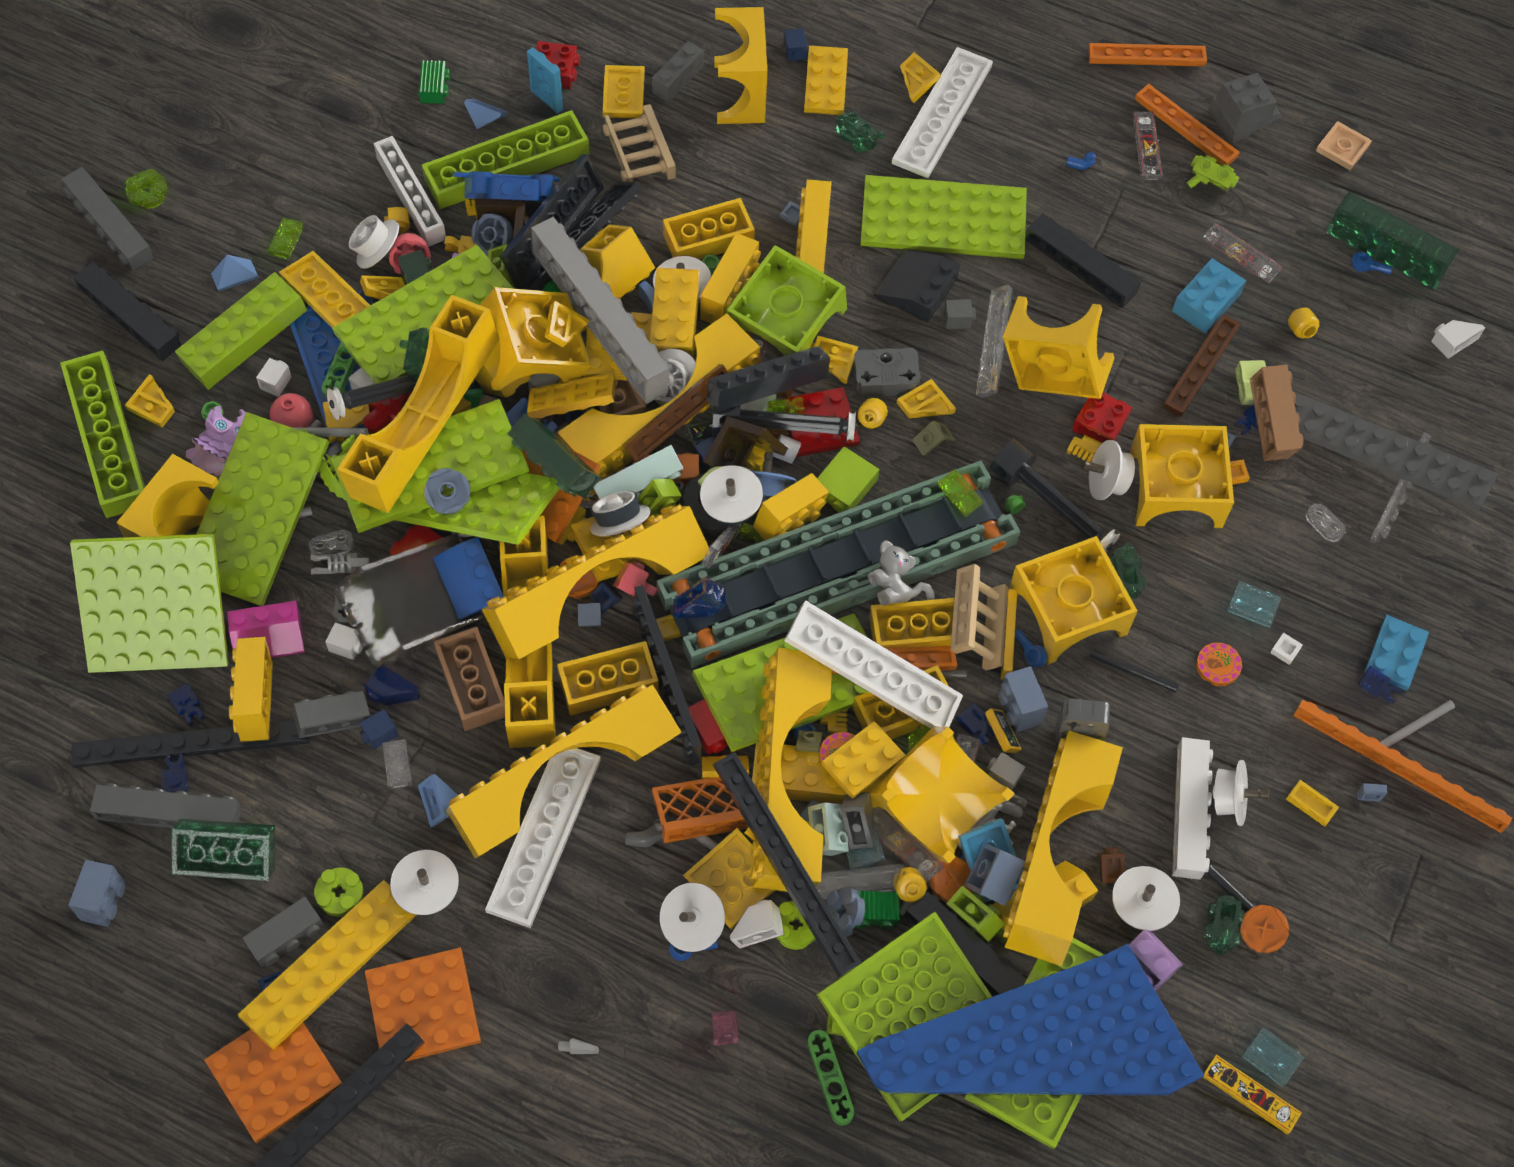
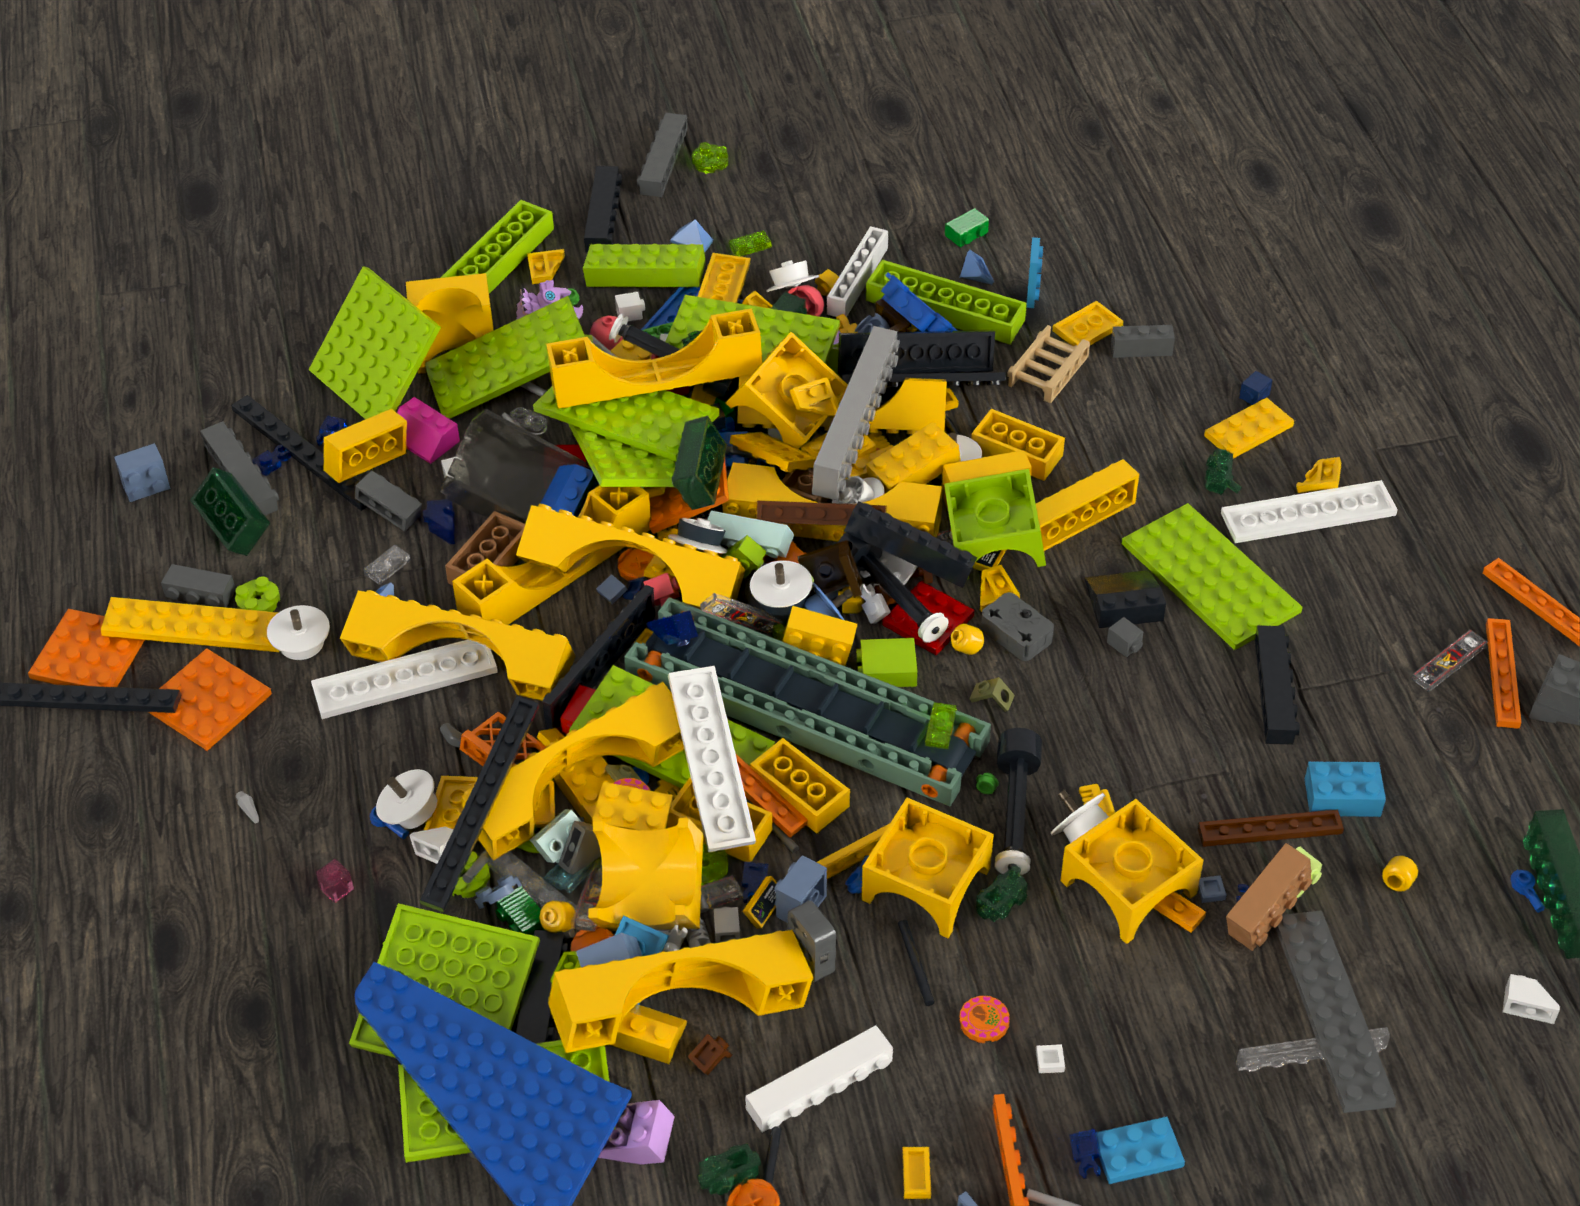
camera: 55 degrees right, 15 degrees down
dark blue brick [359,709,398,750] -> none
sand blue plate [424,468,470,514] -> none
red brick [536,41,580,89] -> none
yellow brick [557,641,659,716] -> none
yellow piece [714,7,767,124] -> none
clear neon green plate [767,397,805,414] -> none
bright green beam [807,1030,854,1126] -> none
light grey animal [868,540,935,606] -> none
yellow wing [897,379,956,419] -> none
tan fence [951,564,1008,670] -> none
clear plate [976,284,1013,399] -> none
yellow piece [1003,296,1115,399] -> none
blue arm [1066,152,1096,170] -> none
red brick [1072,392,1132,443] -> none
white piece [1112,866,1180,931] -> none
lime brick [1186,155,1240,191] -> none
clear tile [1203,223,1283,284] -> none
white piece [1213,760,1269,826] -> none
clear light blue plate [1227,581,1281,628] -> none
clear plate [1306,503,1345,542] -> none

